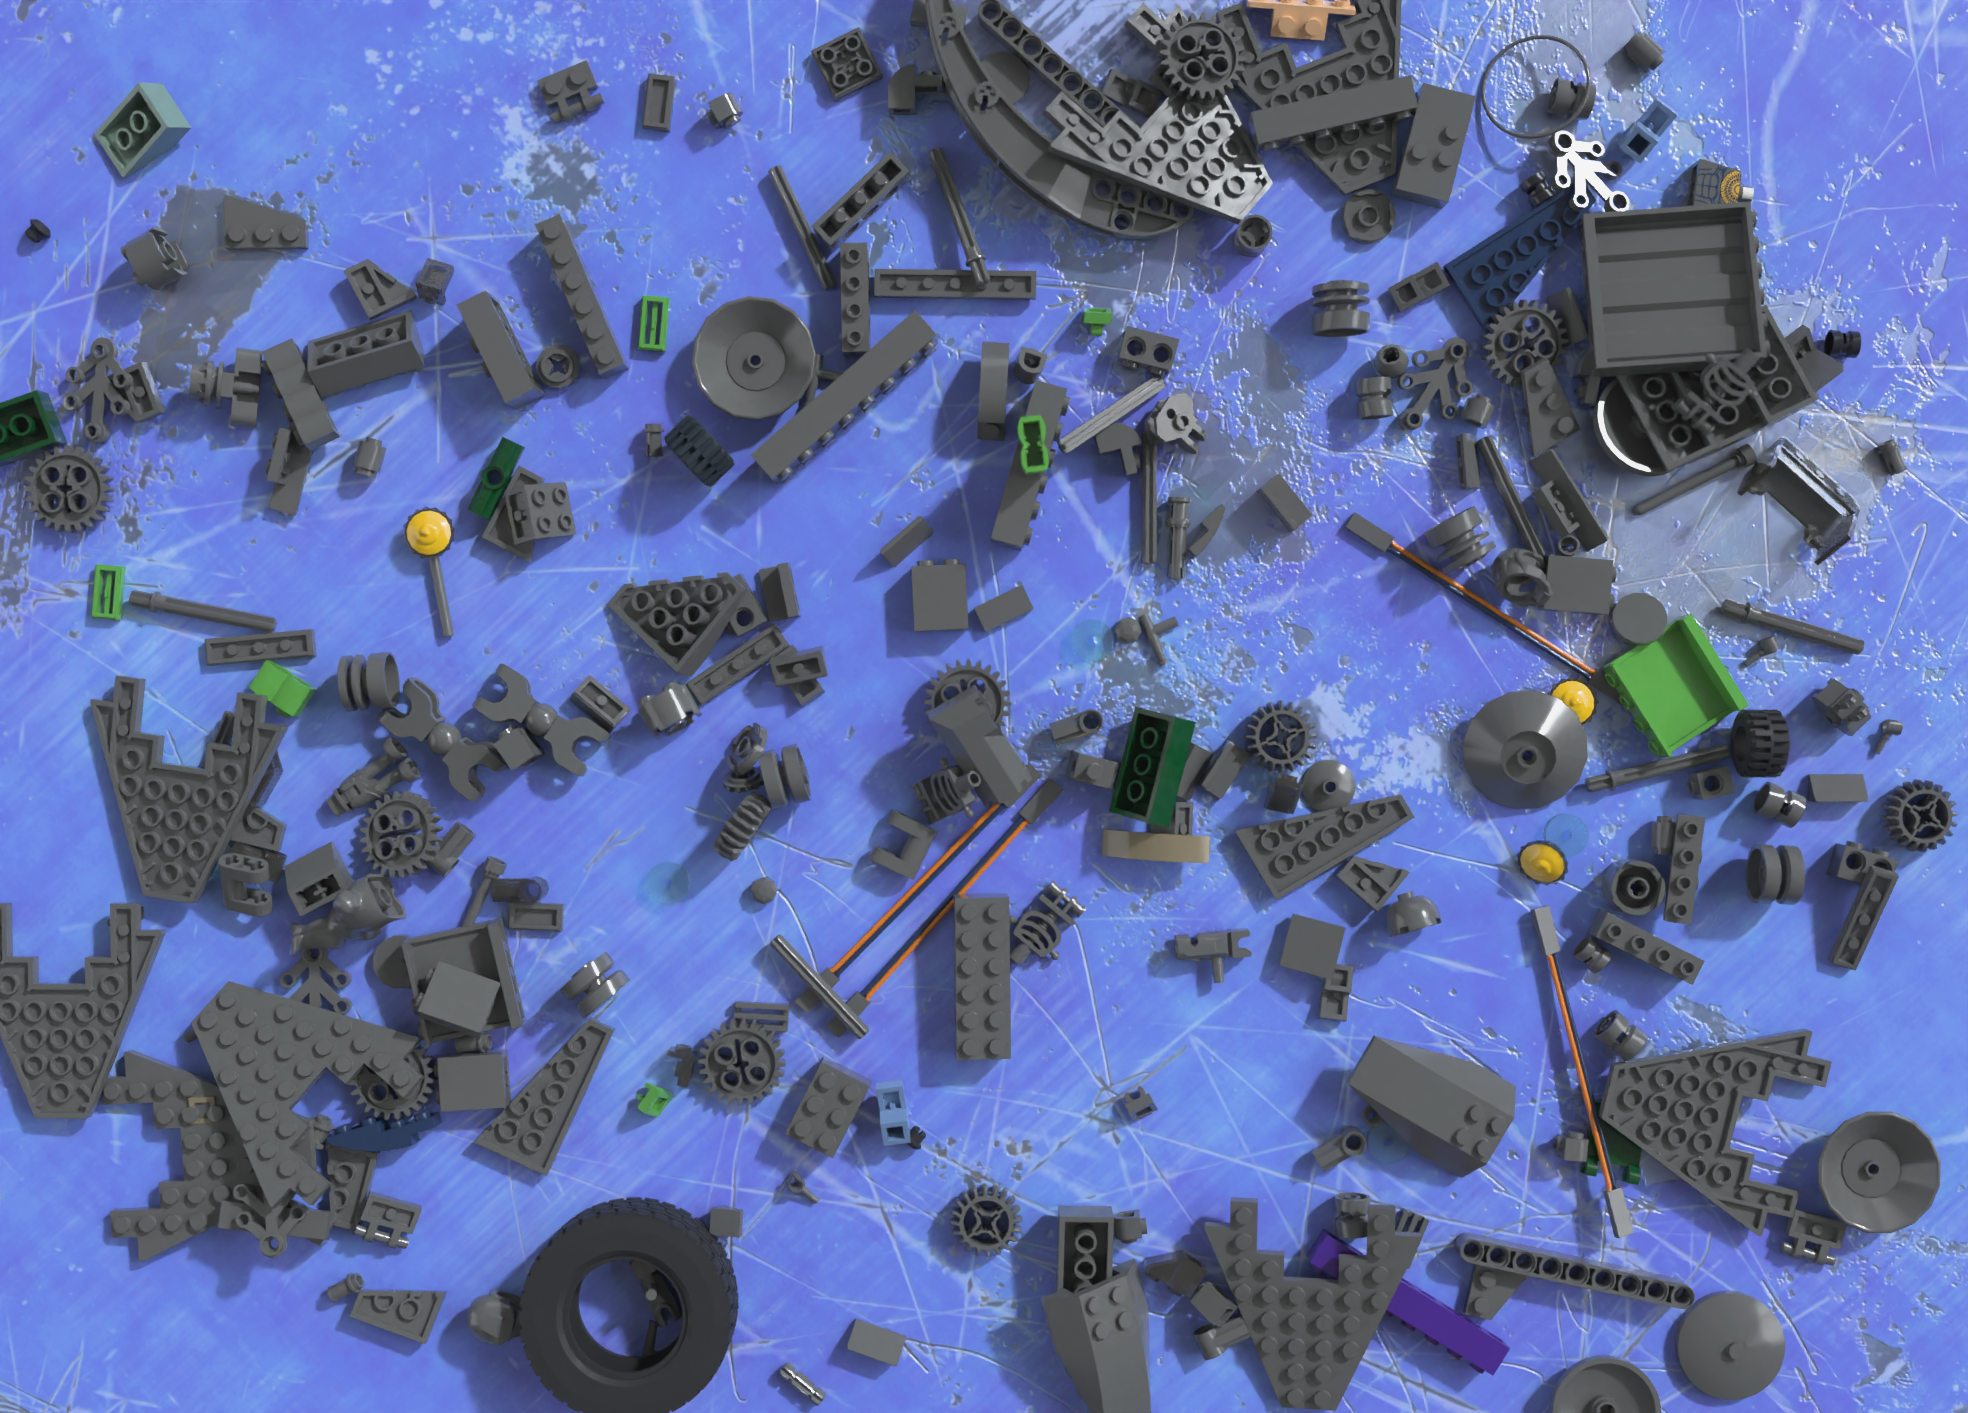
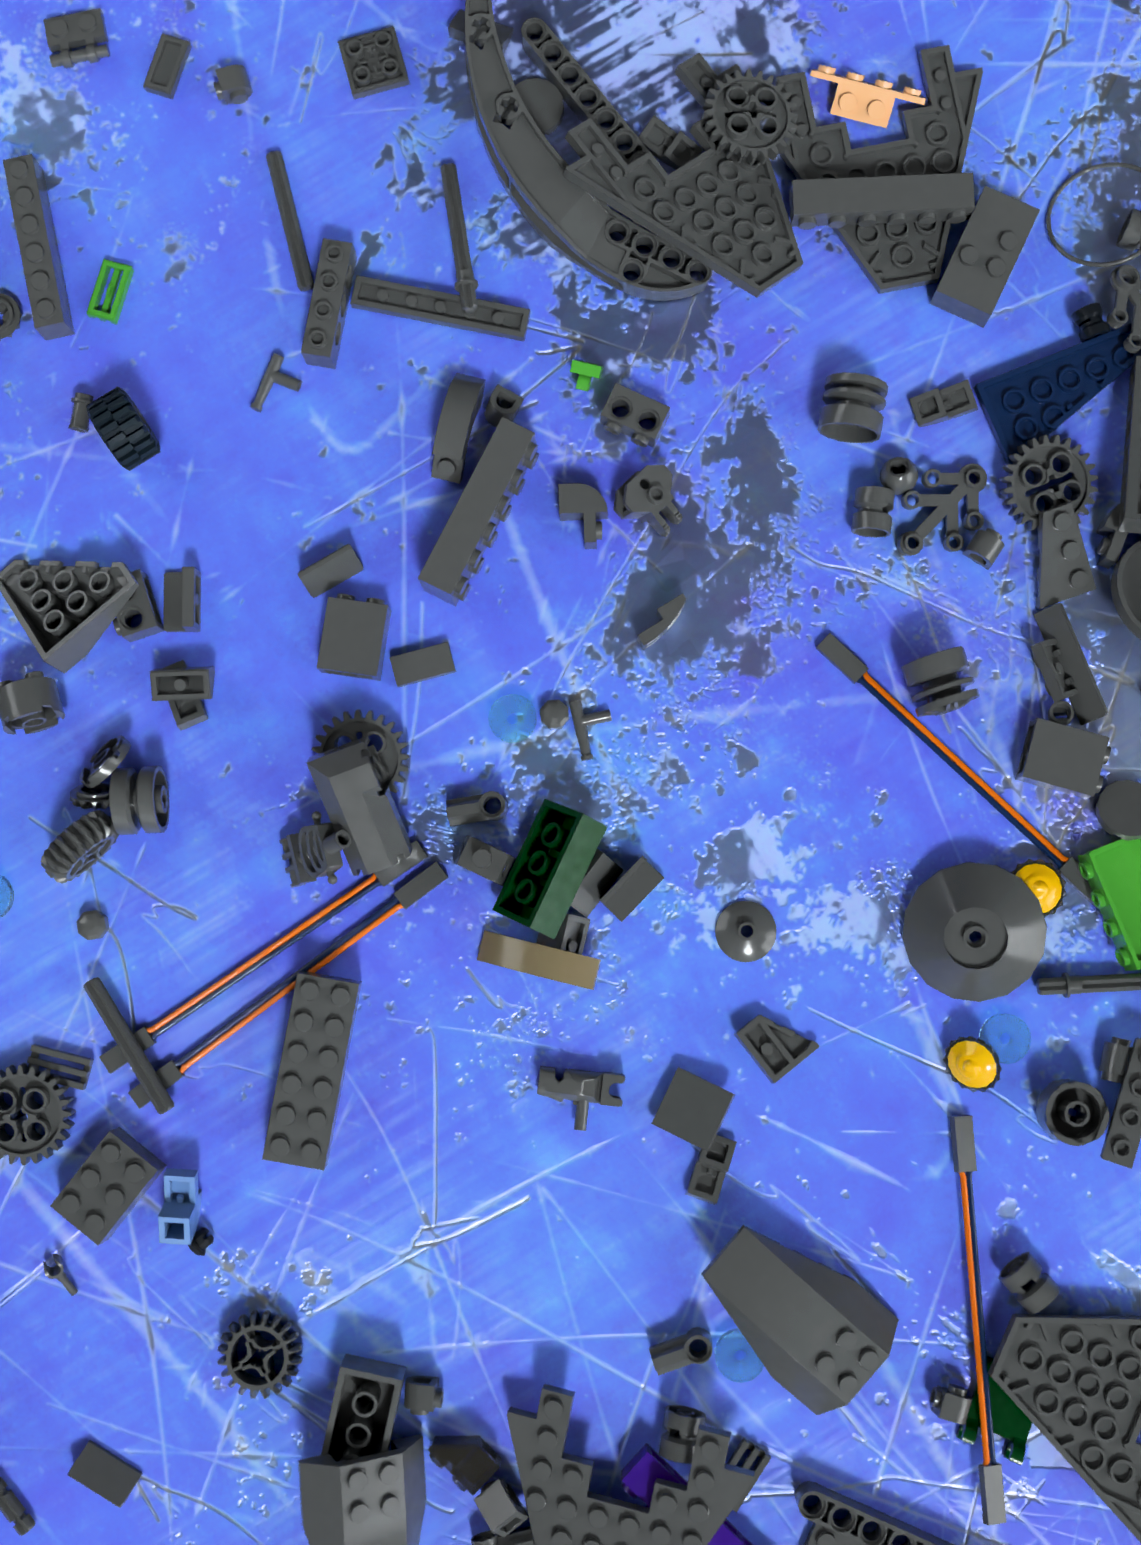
camera: 25 degrees right, 5 degrees down
dark grey tile [686,623,790,706] -> none
dark grey dish [692,296,816,420] -> none
dark grey brick [751,310,938,484] -> none
dark grey brick [812,151,911,252] -> none
dark grey connector [868,809,938,880] -> none
dark grey brick [888,64,943,115] -> none
dark grey torso [1009,880,1087,965] -> none
bright green brick [1018,415,1049,476] -> none
axle [1057,375,1165,454] -> none
dark grey tile [1125,1086,1158,1122] -> none
dark grey axle [1142,431,1157,564] -> none
dark grey pin [1166,497,1192,579] -> none
dark grey wheel [1233,214,1273,257] -> none
dark grey wing [1234,794,1415,900] -> none
dark grey gear [1244,700,1317,773] -> none
dark grey panel [1257,474,1312,532] -> none
clear smoke slope [1263,773,1304,815] -> none
dark grey tile [1341,189,1396,244] -> none
dark grey hinge [1362,1105,1383,1126] -> none
dark grey cylinder [1385,891,1442,937] -> none
dark grey slope [1456,433,1481,490] -> none
dark grey axle [1477,436,1545,557] -> none
dark grey helmet [1490,548,1553,607] -> none
dark grey slope [1546,287,1589,348] -> none
dark grey wheel [1573,936,1612,974] -> none
dark grey brick [1587,909,1705,985] -> none

